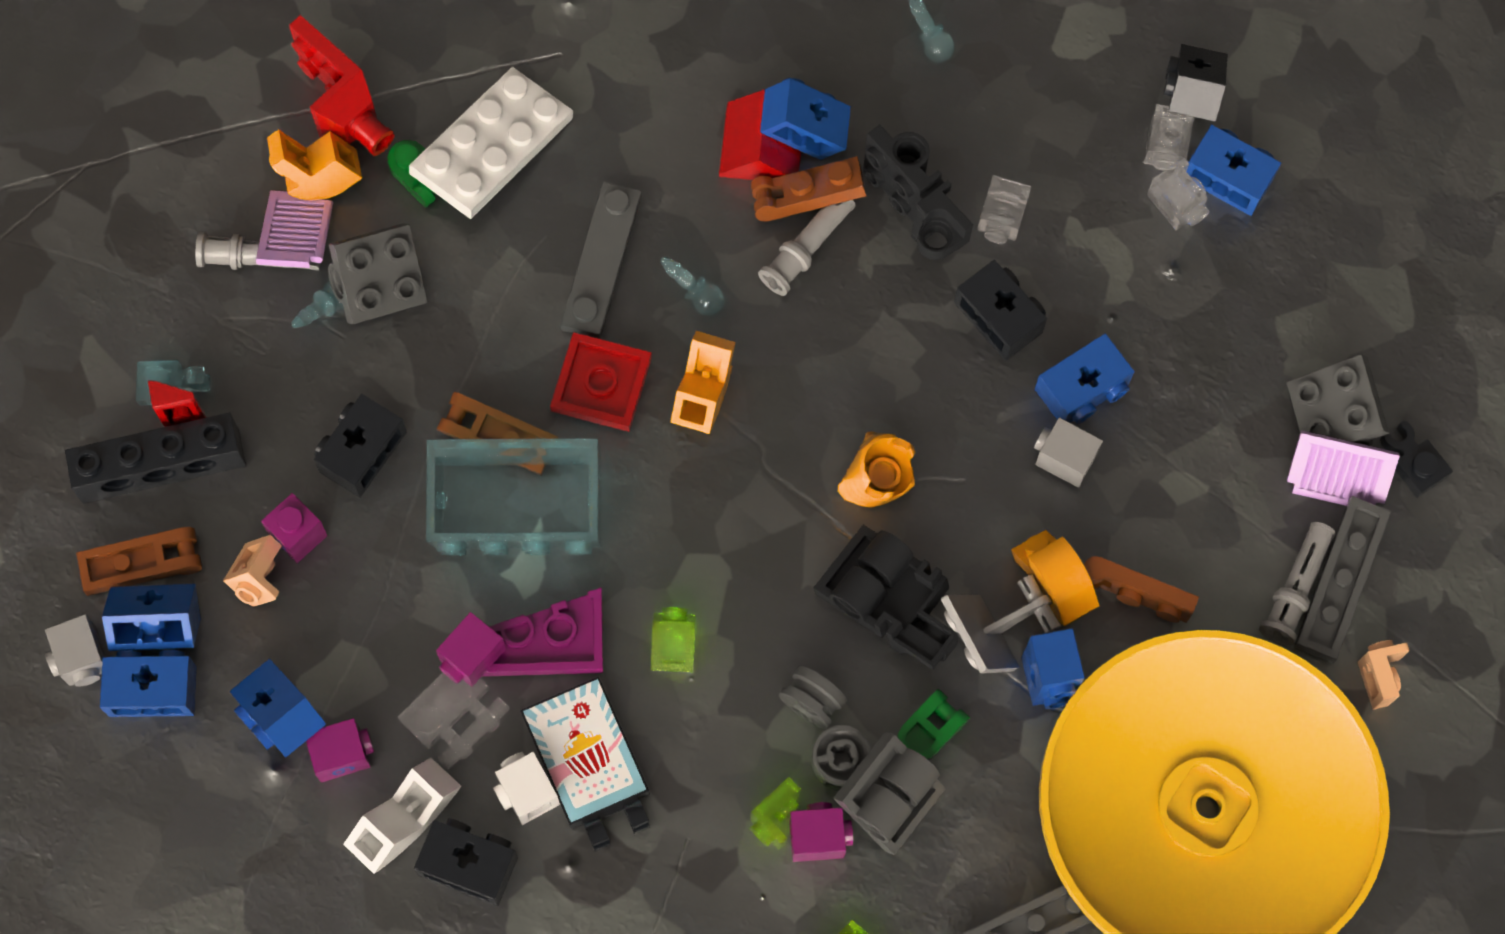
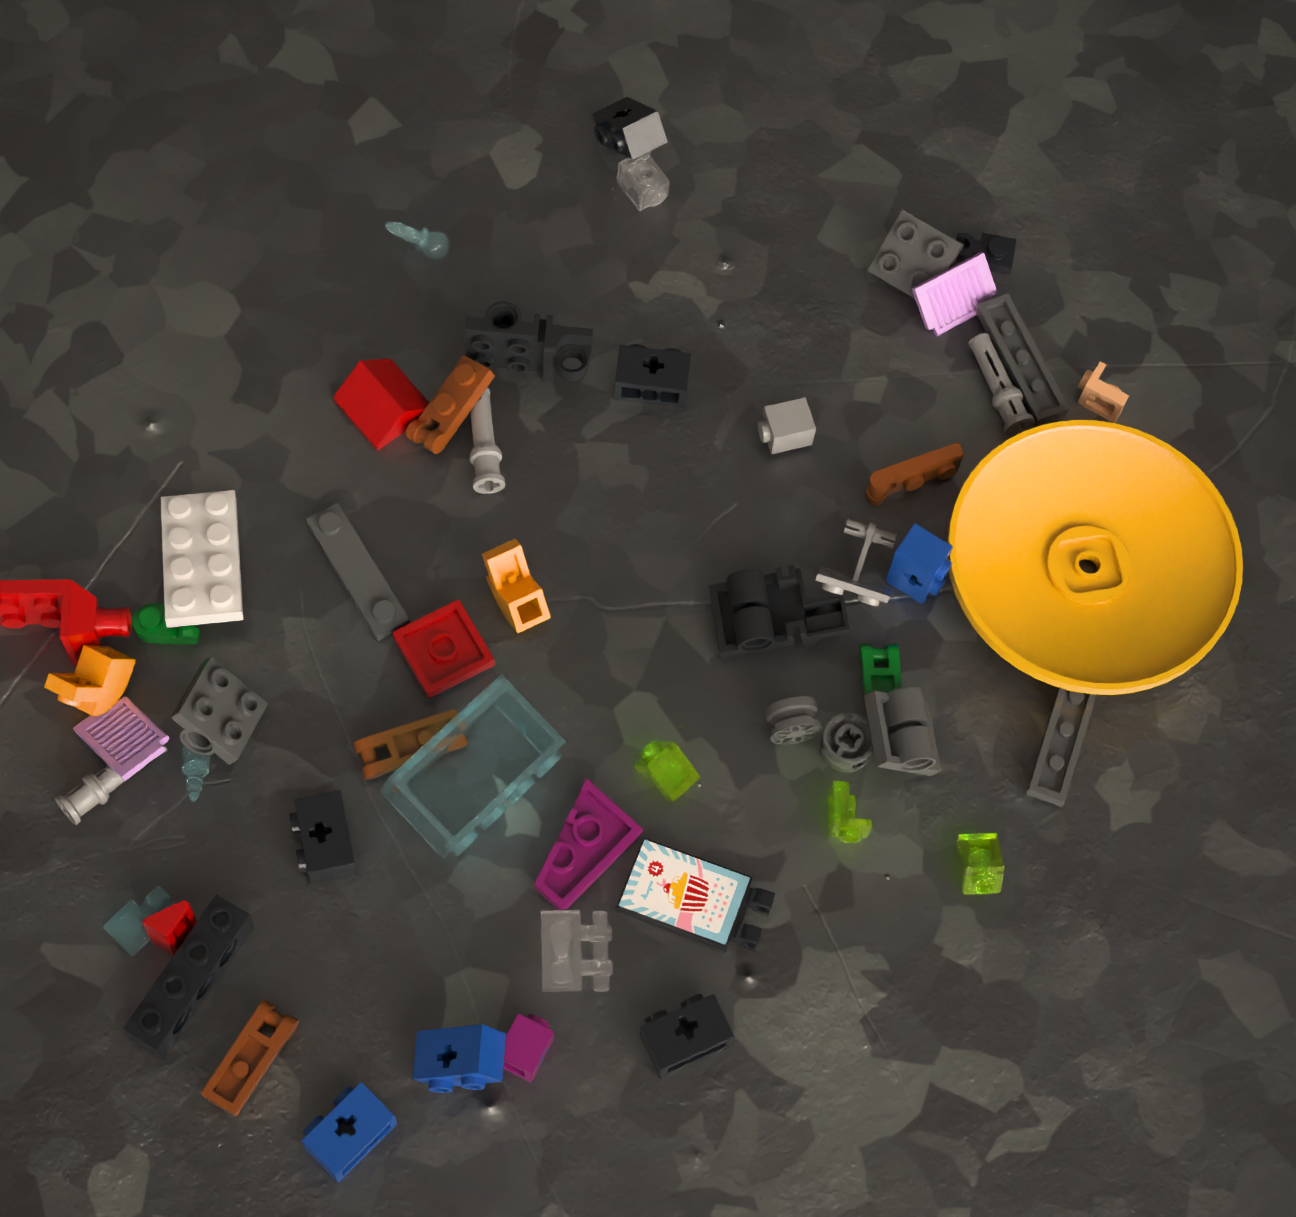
camera: 50 degrees left, 5 degrees down
light grey brick [45,614,105,687] -> none
blue brick [102,584,201,651] -> none
light nougat bracket [223,535,282,607] -> none
magenta brick [261,493,328,564] -> none
white brick [343,758,461,874] -> none
magenta brick [436,612,506,687] -> none
white brick [493,752,560,825] -> none
clear light blue bar [660,257,724,316] -> none
blue brick [760,78,851,160] -> none
magenta brick [789,802,853,862] -> none
light orange hair [838,431,915,508] -> none
clear brick [977,175,1032,244] -> none
light orange brick [1011,530,1100,626] -> none
blue brick [1034,333,1135,424] -> none
clear brick [1147,158,1210,231] -> none
blue brick [1182,124,1281,216] -> none

